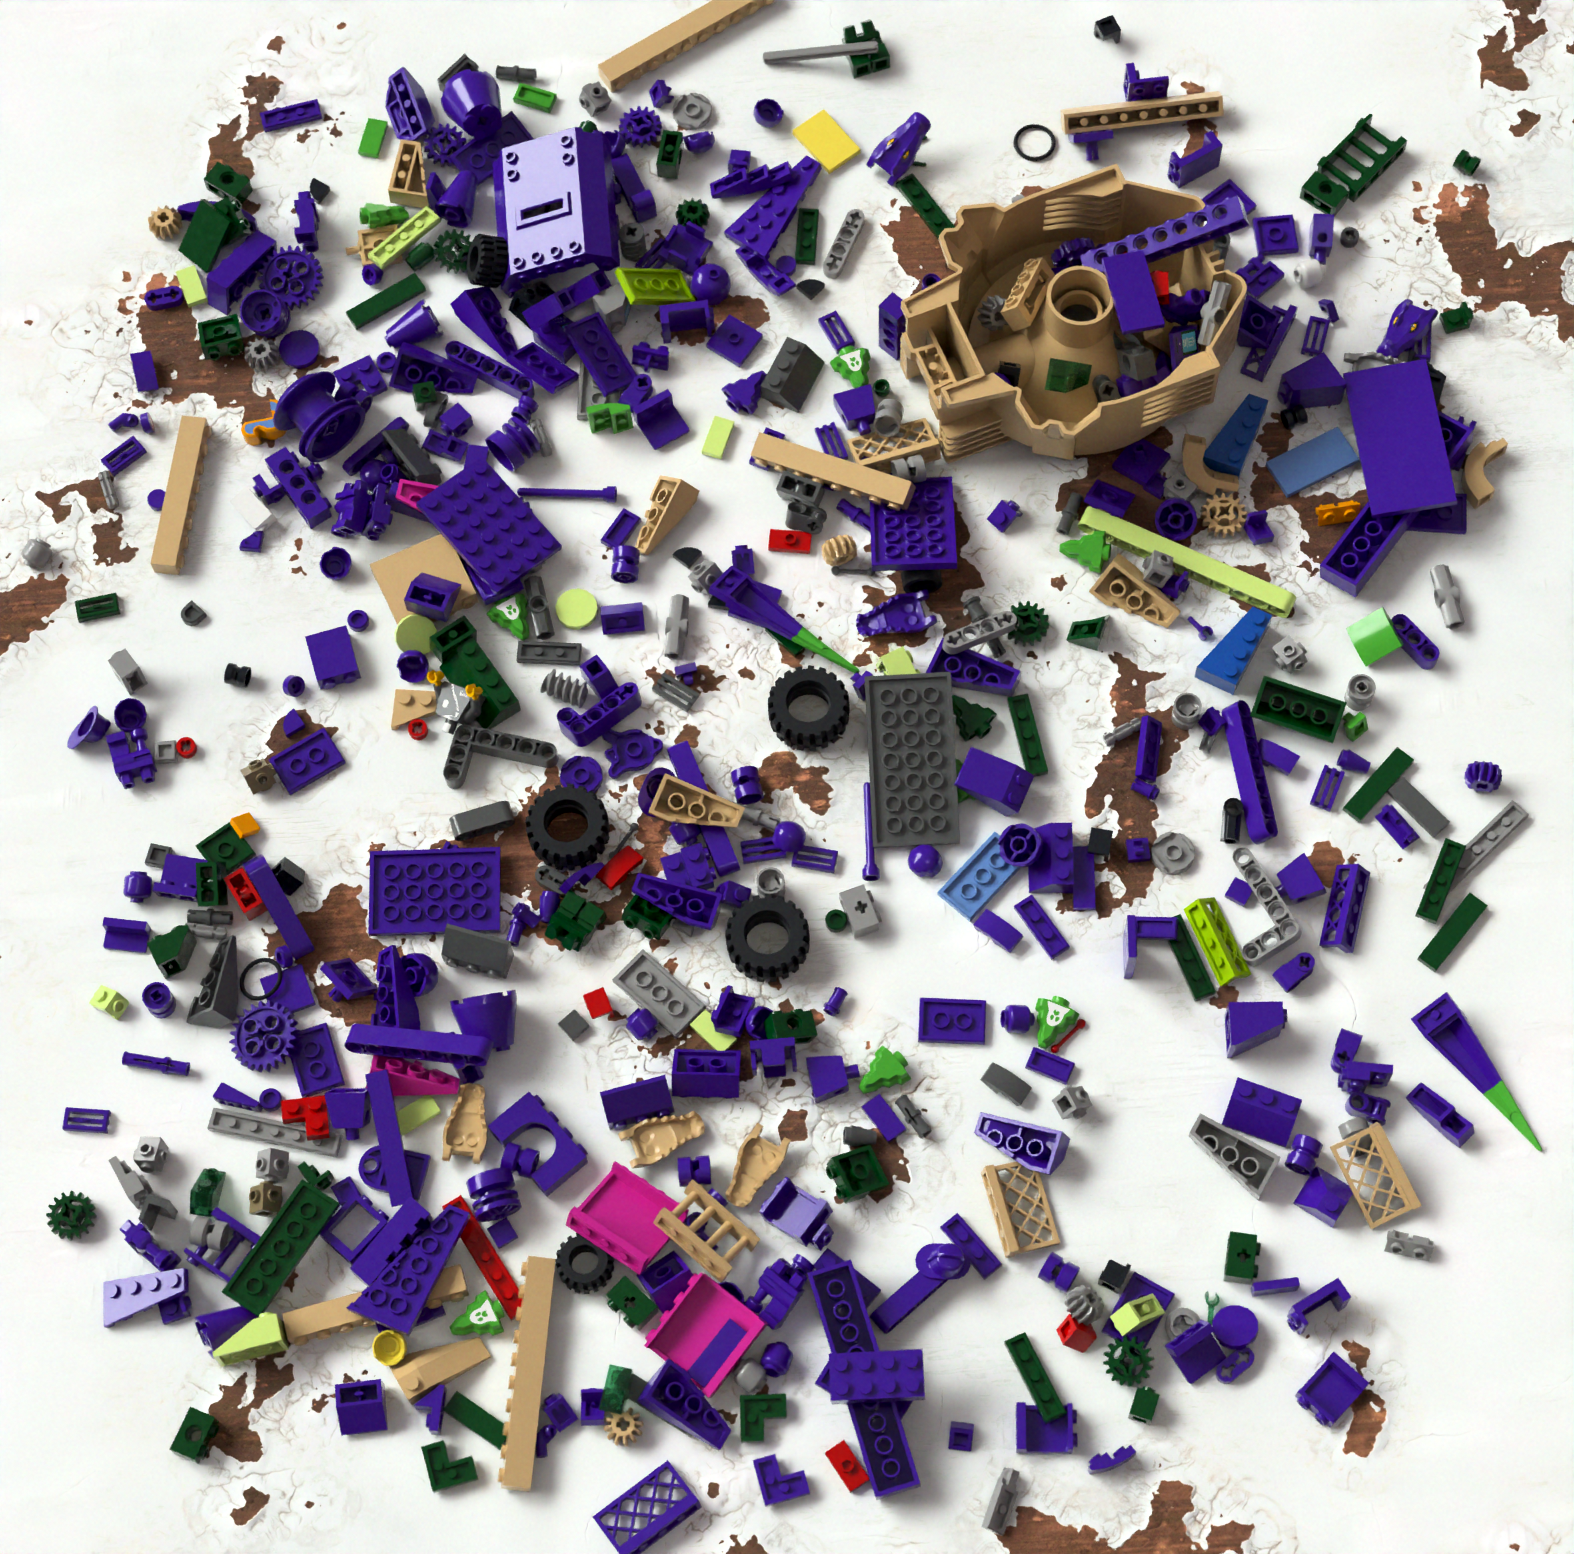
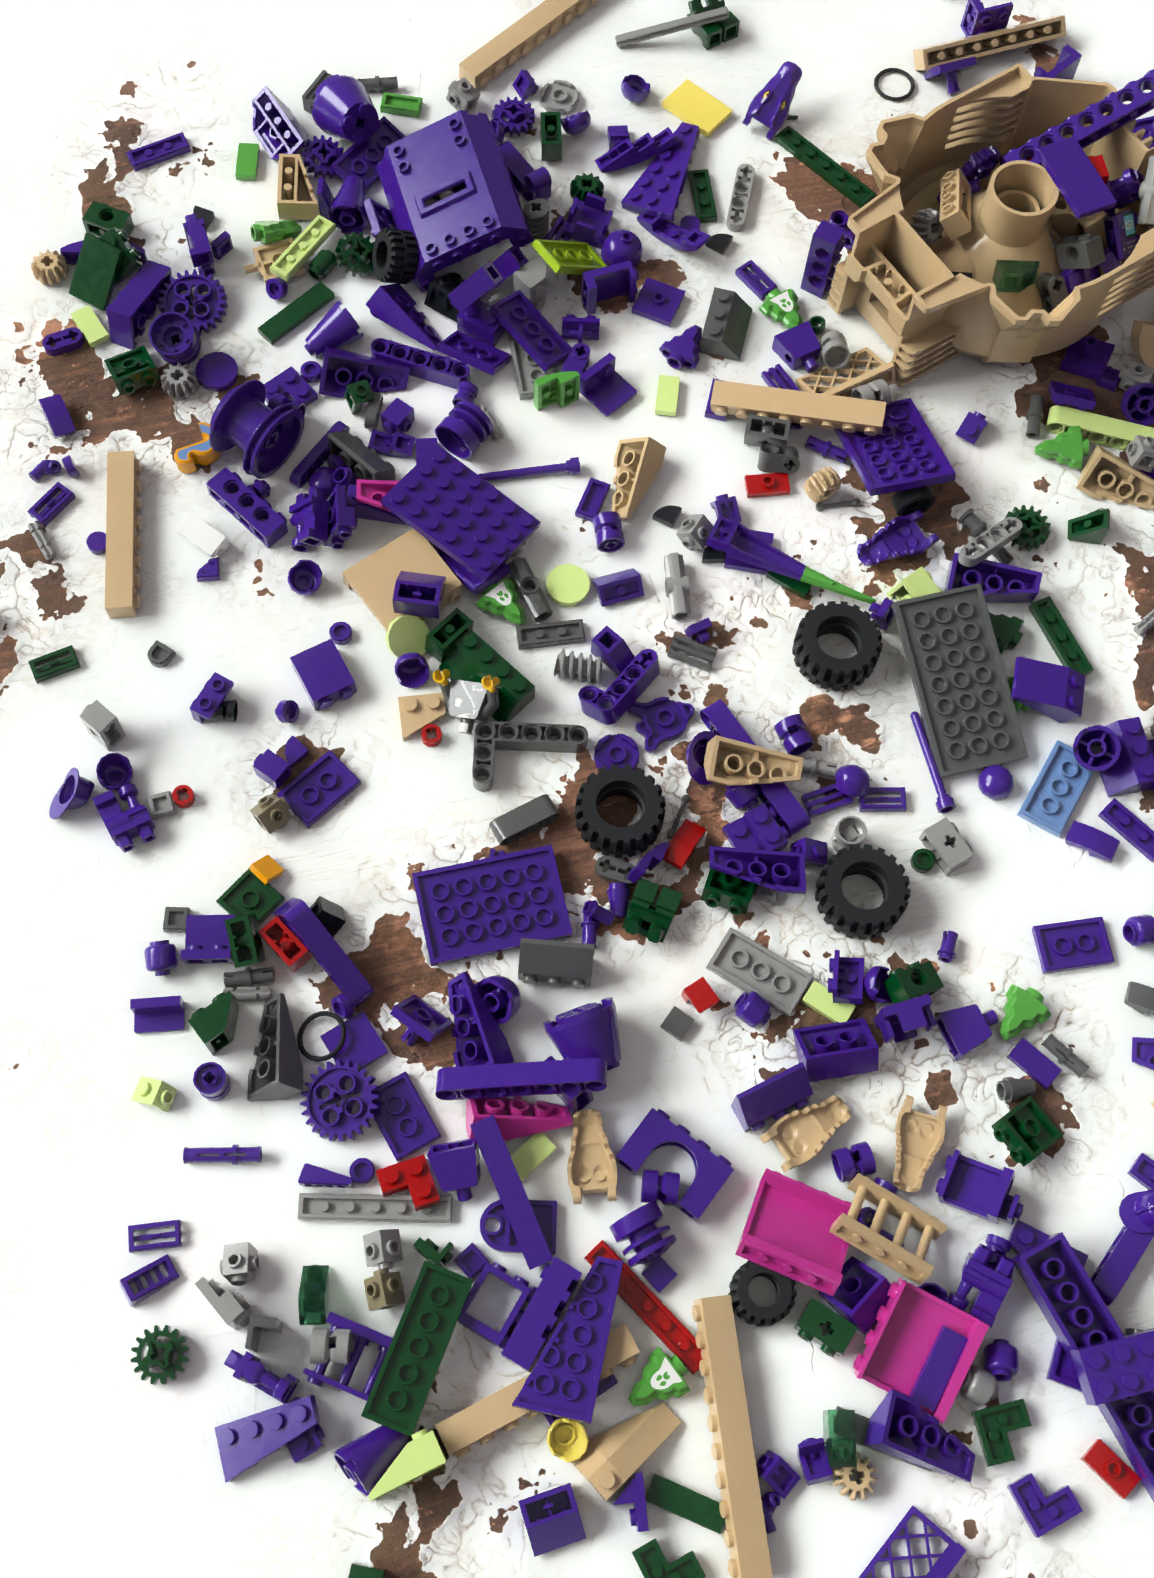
camera: 20 degrees left, 0 degrees up
dark purple bracket [253,474,286,506] -> none
none -> dark purple slope [120,1254,180,1307]
none -> dark purple bracket [189,672,234,724]
none -> dark purple tile [210,231,233,260]
none -> dark purple brick [253,749,292,790]
none -> dark purple plate [363,198,396,238]

